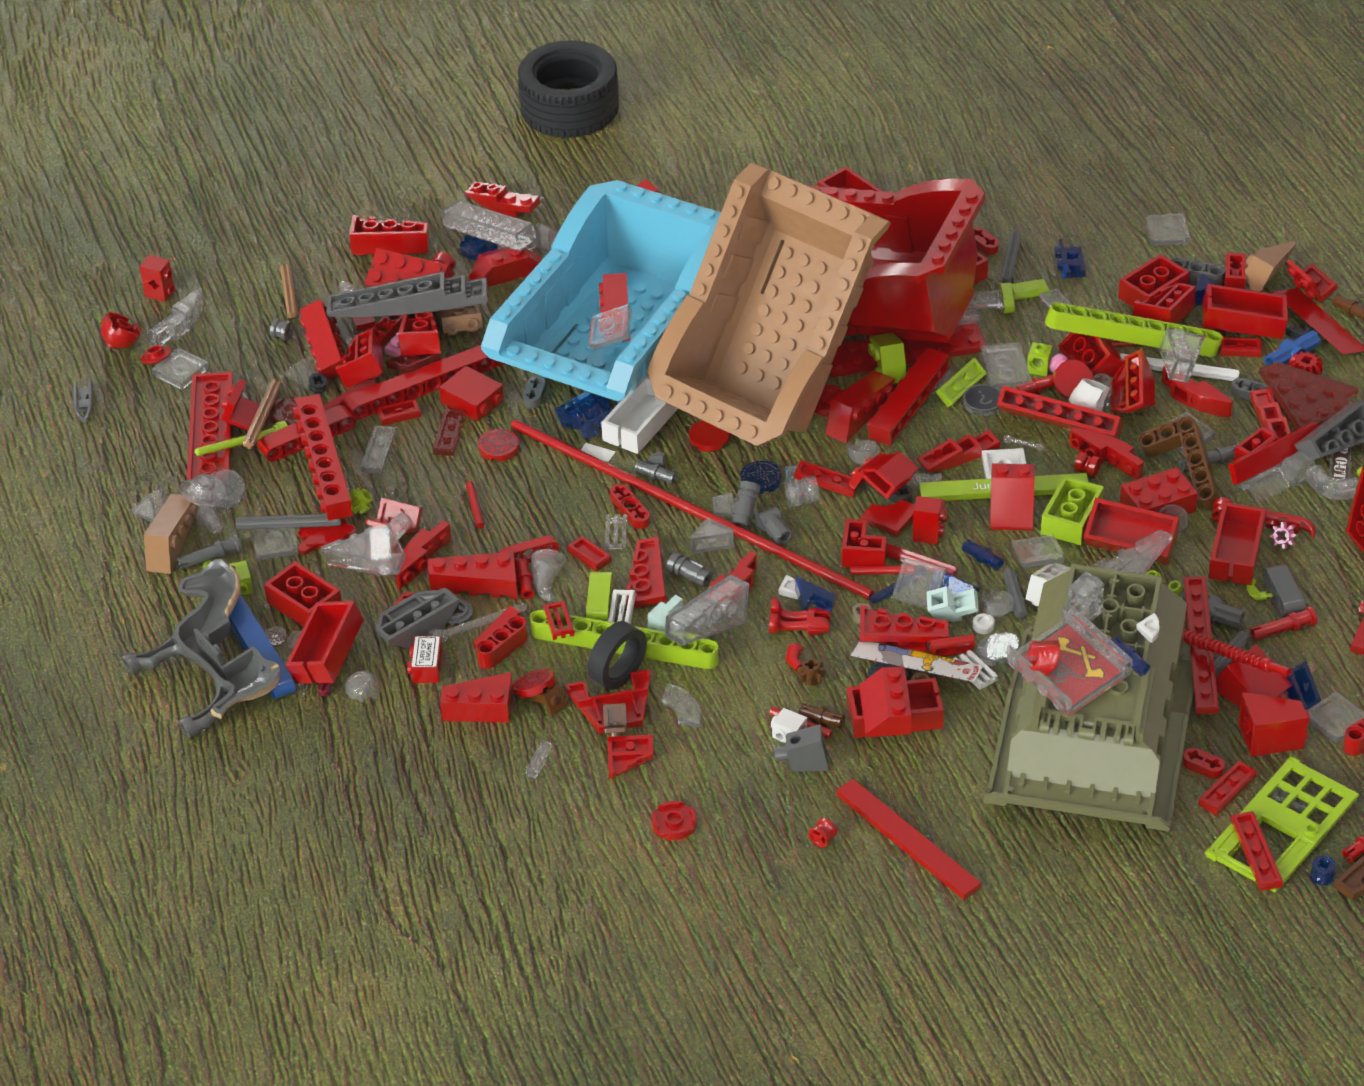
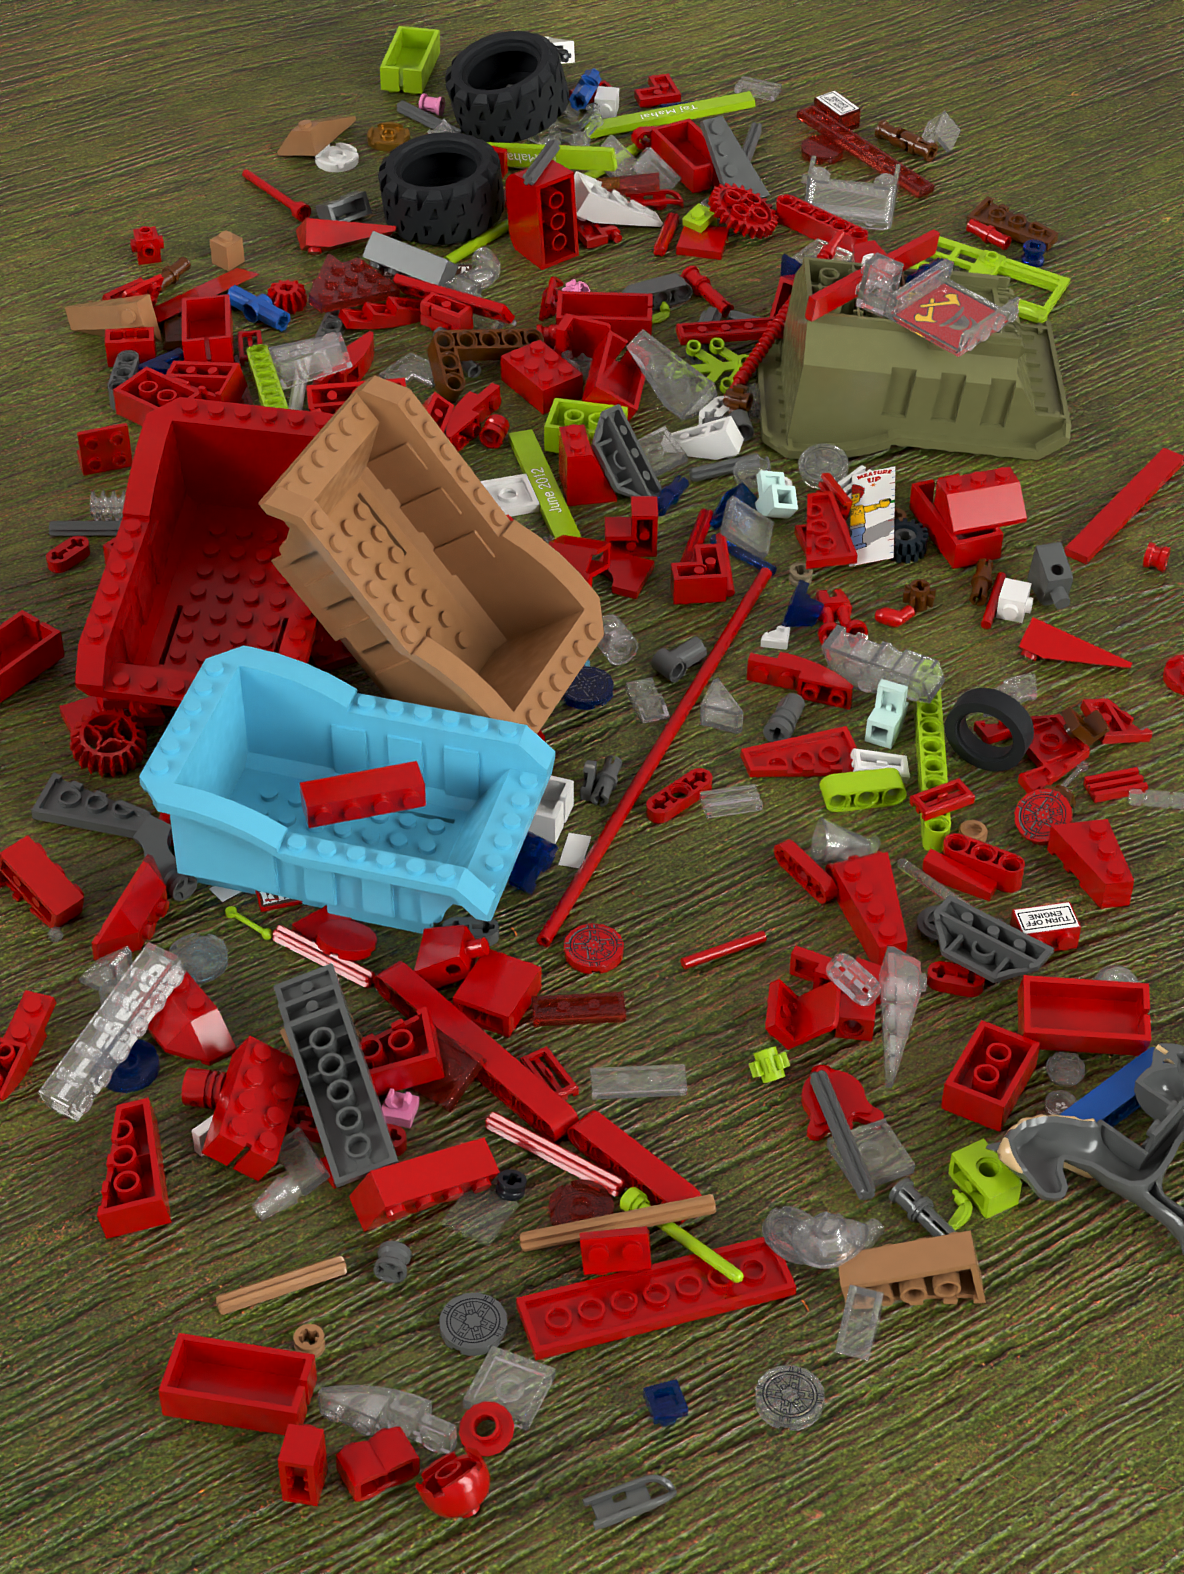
camera: 105 degrees left, 0 degrees up
red brick [293,394,353,521] -> none
red wedge [336,328,383,389] -> none
red tile [567,536,612,572] -> none
clear tile [589,304,632,350] -> none
dark grey axle [732,481,761,527] -> none
hair [1028,640,1061,678] -> none
clear blue bracket [1054,239,1086,278] -> none
clear tile [1145,214,1190,246] -> none
red tile [1231,811,1283,892] -> none
none -> red bracket [76,423,133,476]
none -> clear piece [90,490,126,521]
none -> red piece [158,1333,317,1435]
none -> medium nougat bush [293,1324,325,1358]
none -> red brick [336,1426,420,1502]
none -> red torso [414,925,490,989]
none -> dark grey tile [439,1293,508,1356]
none -> red bracket [553,313,611,362]
none -> dark grey wedge [591,404,665,499]
none -> clear blue tile [643,1379,688,1427]
none -> clear tile [755,1365,825,1431]
none -> red tile [805,229,940,322]
none -> medium nougat tile [958,820,988,843]
none -> red wedge [1018,617,1133,669]
none -> clear hinge [1061,761,1089,787]
none -> red tile [1083,767,1148,803]

